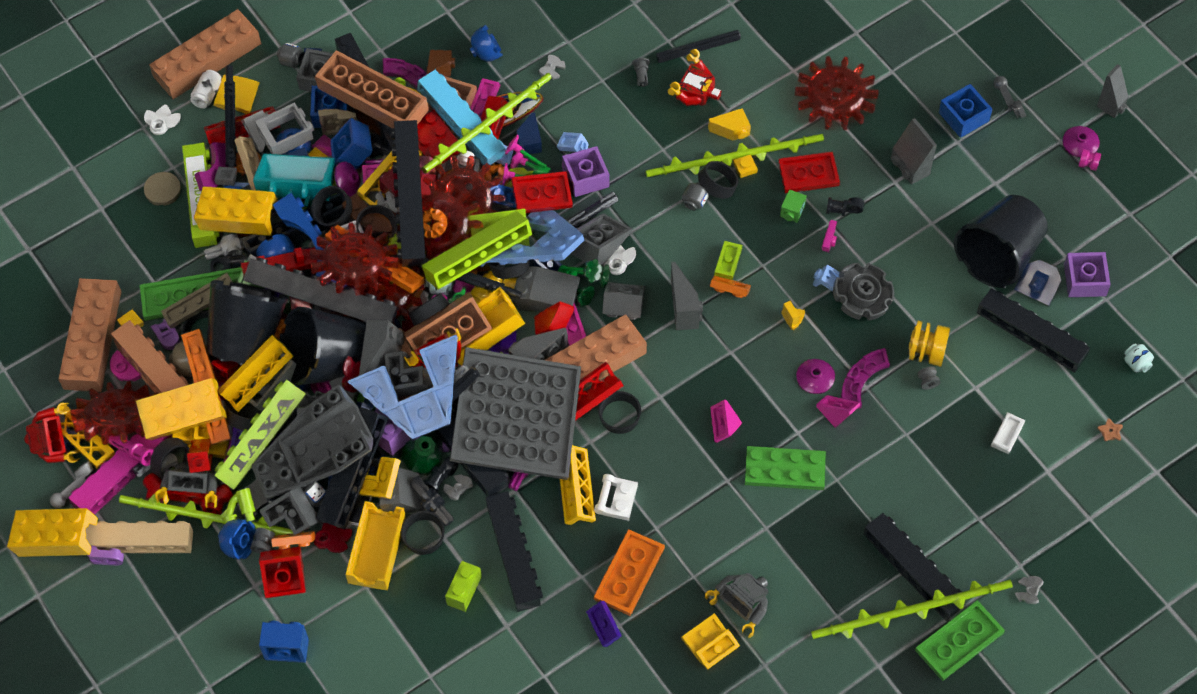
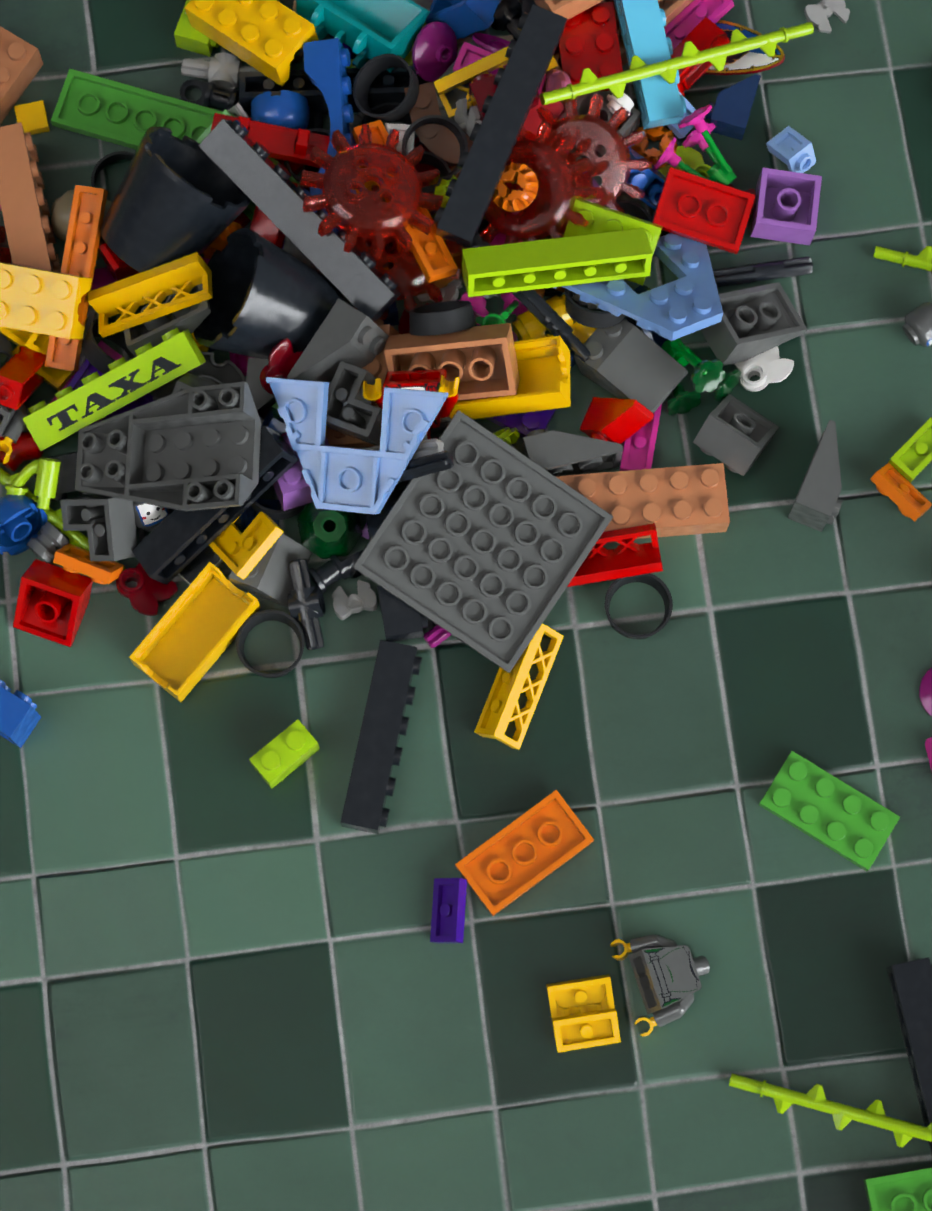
camera: 25 degrees right, 15 degrees up
medium lavender plate [151,319,180,350] -> none
dark tan plate [161,273,233,329] -> none
white plate [594,474,638,521] -> none
dark pink slope [710,400,742,443] -> none

